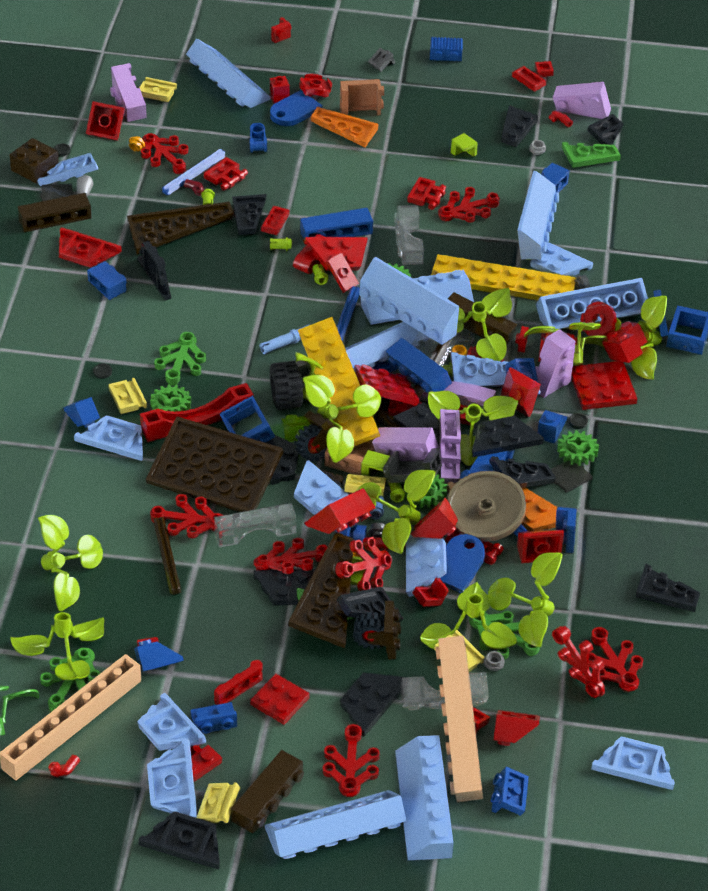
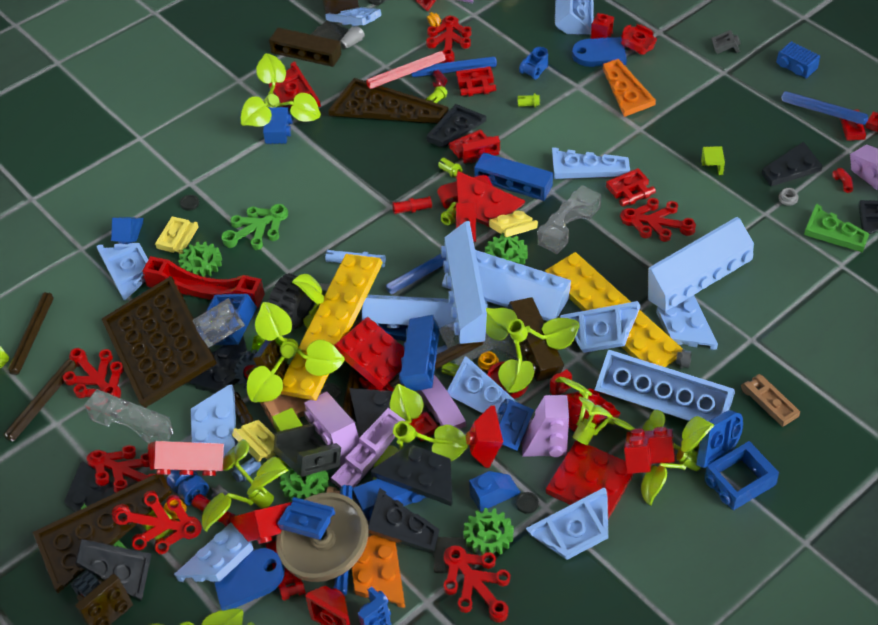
camera: 45 degrees right, 5 degrees up
black wing [137,241,172,301] -> none
nougat panel [340,79,384,115] -> none
red bracket [412,578,449,607] -> none
blue slope [541,163,569,193] -> none
red plate [580,302,617,336] -> none
none -> dark brown axle [8,292,54,375]
none -> clear brick [193,298,245,347]
none -> lime plant [241,54,320,127]
none -> blue plate [277,497,335,540]
none -> axle [366,51,446,89]
none -> red pin [392,196,432,215]
none -> red plant [444,546,510,622]
none -> red plate [462,136,500,164]
none -> light yellow plate [489,211,538,237]
none -> lime pin [518,93,540,107]
none -> light blue wing [526,487,608,560]
none -> light blue wing [552,147,630,179]
none -> light blue wing [560,301,640,353]
none -> medium nougat plate [741,374,800,427]
none -> blue axle [782,91,868,125]

